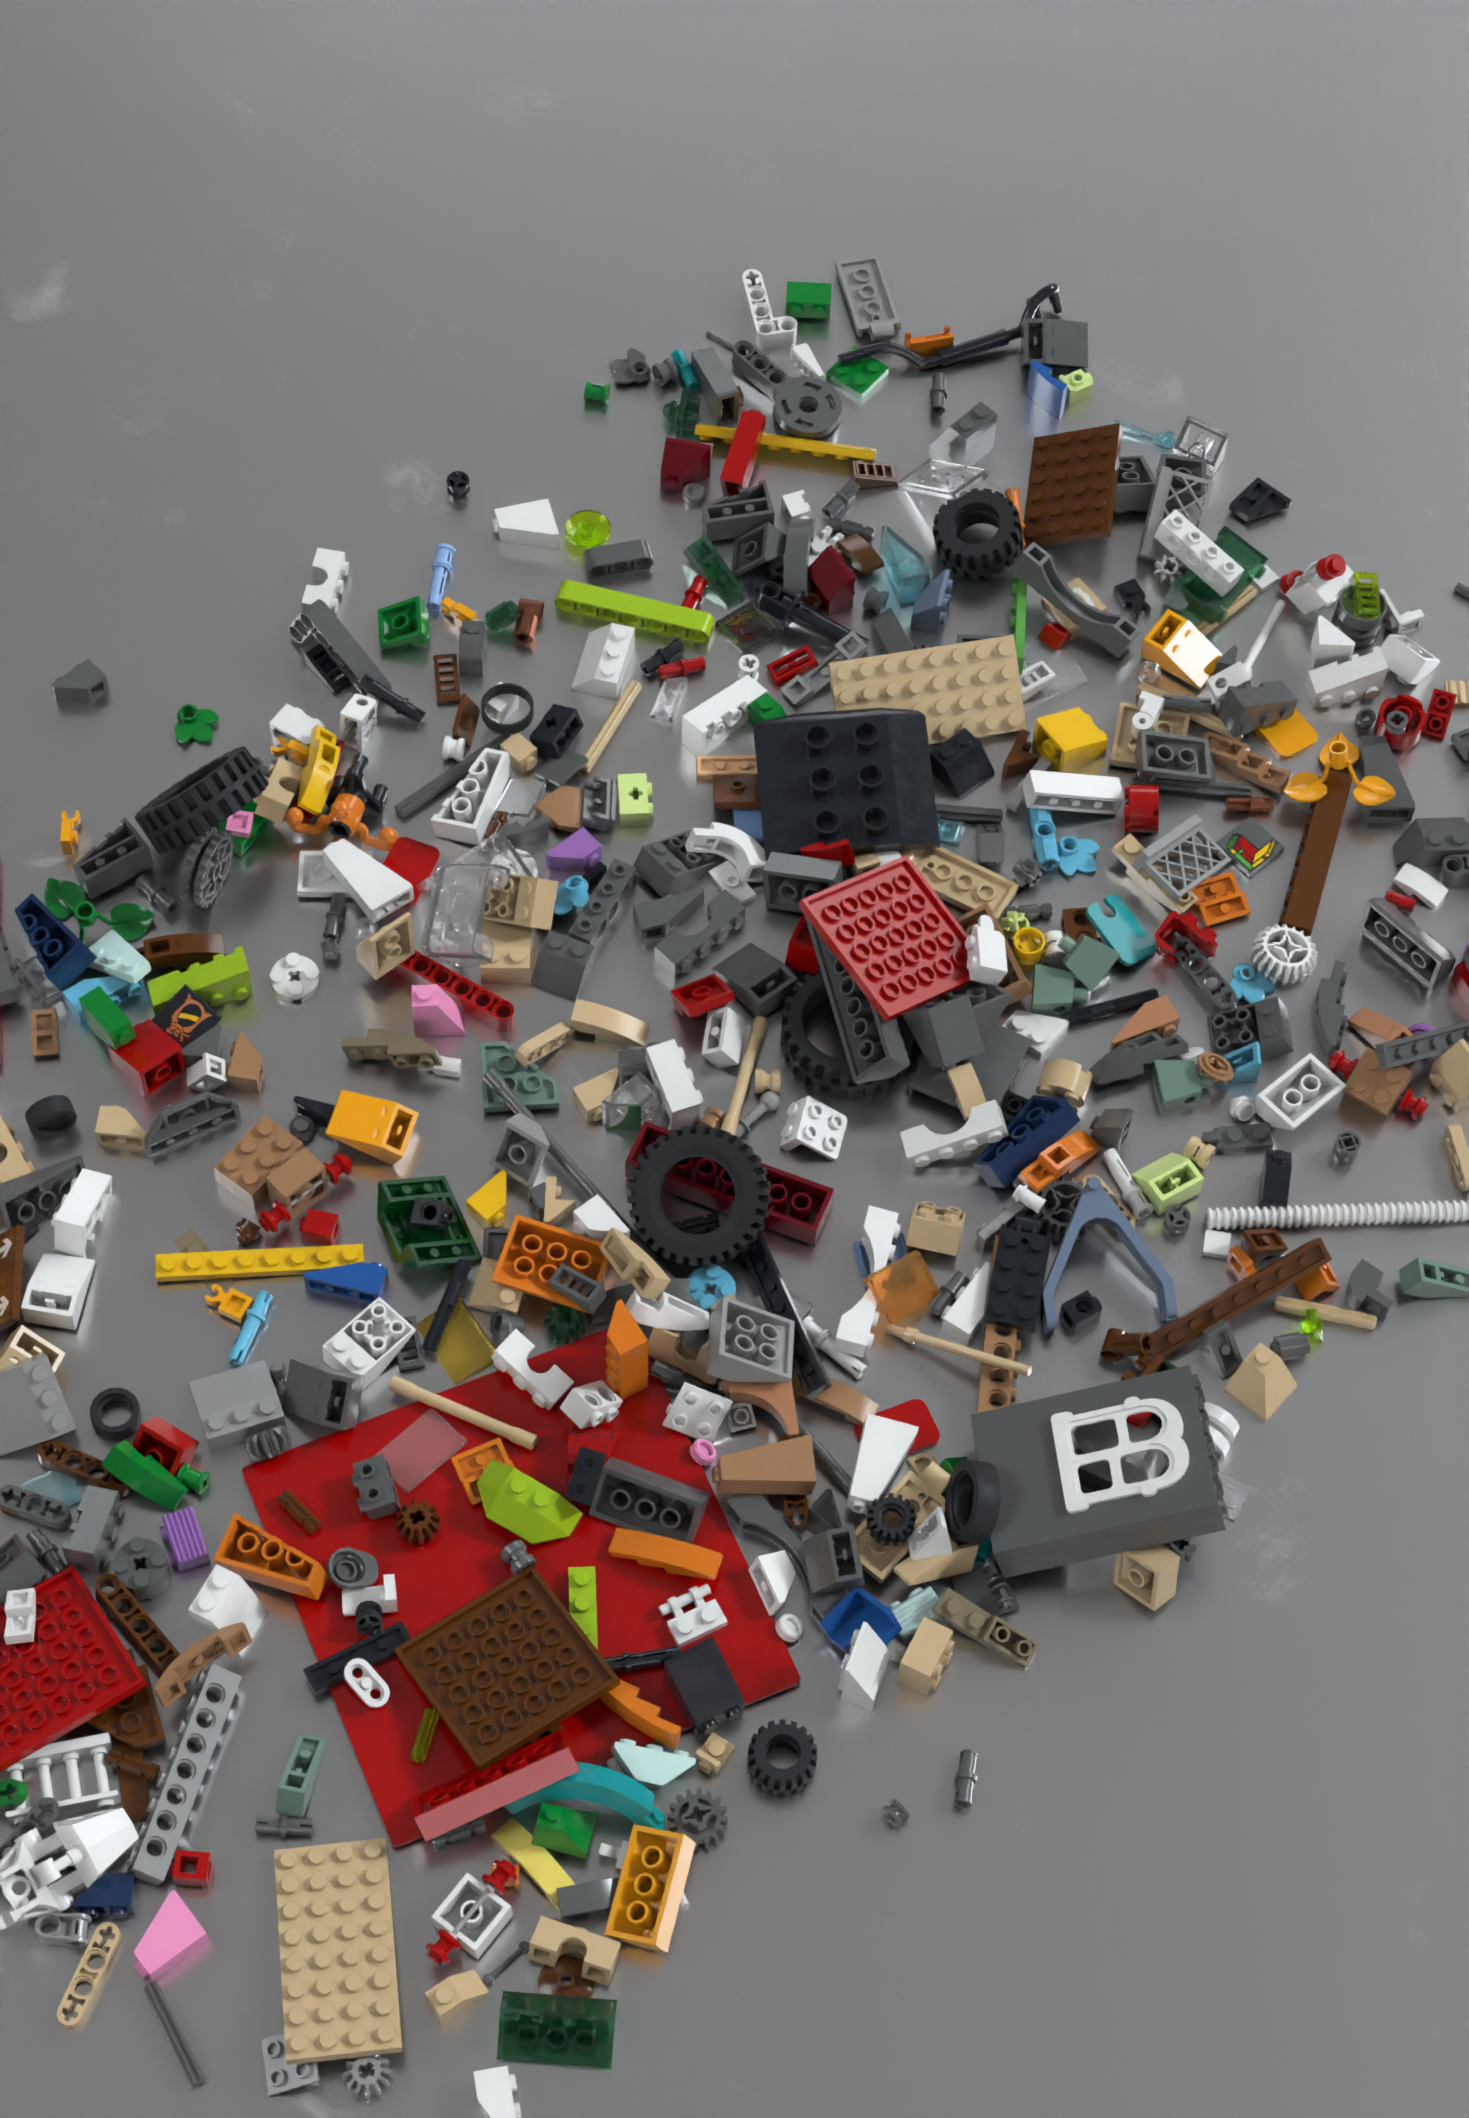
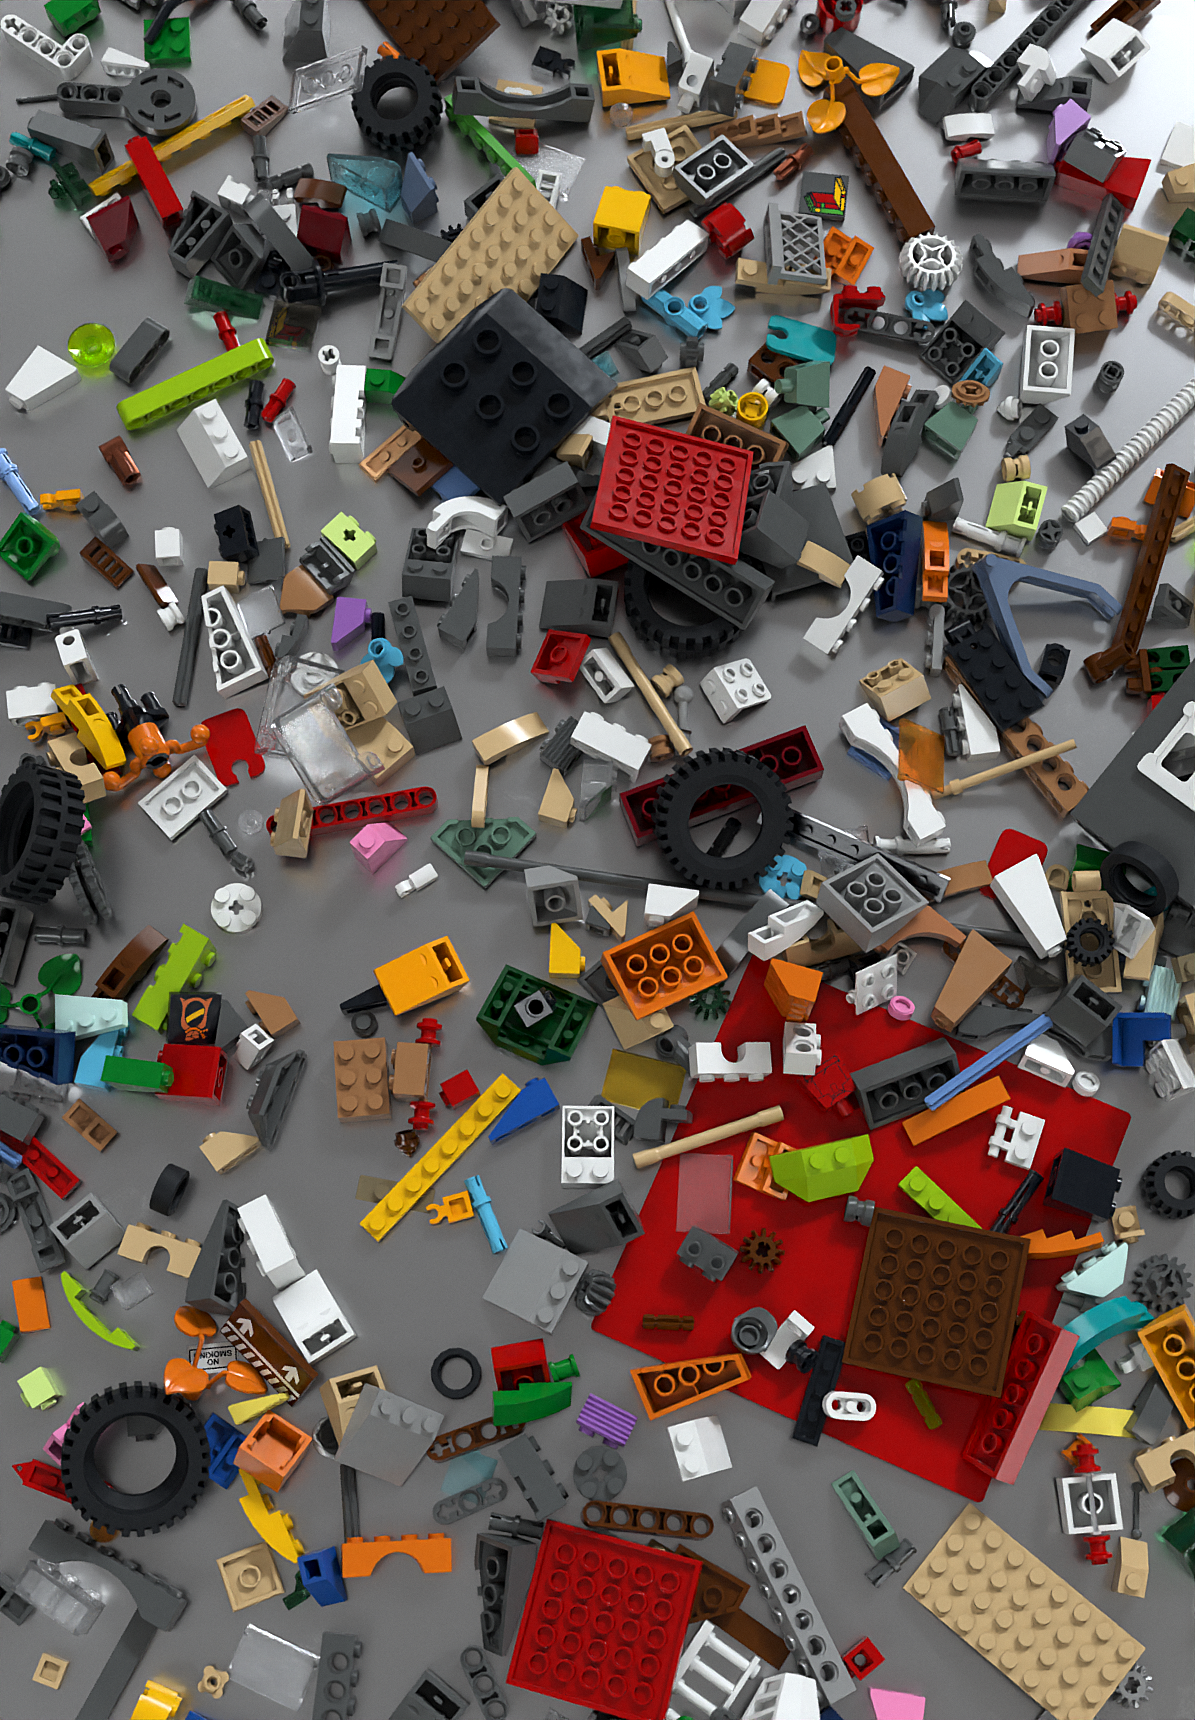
camera: 40 degrees left, 15 degrees up
white slope [4,1588,36,1645] -> none
reddish brown axle [106,1749,161,1780] -> none
medium nougat slope [154,1622,253,1709] -> none
white slope [323,838,414,924] -> none
dark tan slope [341,1029,443,1068] -> none
black axle [422,1258,472,1353] -> none
black tyre [481,683,534,735] -> none
clear green brick [485,600,520,633] -> none
dark grey slope [547,1263,607,1314] -> none
black brick [565,1446,606,1506] -> none
tan slope [599,1227,671,1300] -> none
light grey tile [683,483,706,506] -> none
red tile [766,644,819,687] -> none
red slope [800,839,855,867] -> none
white hinge [965,915,1008,986] -> none
white pin [1012,1184,1046,1214] -> none
dark grey pin [1163,694,1212,713] -> none
reddish brown slope [1240,1228,1288,1267] -> none
none -> dark grey brick [634,1098,693,1142]
none -> medium blue axle [924,1014,1053,1111]

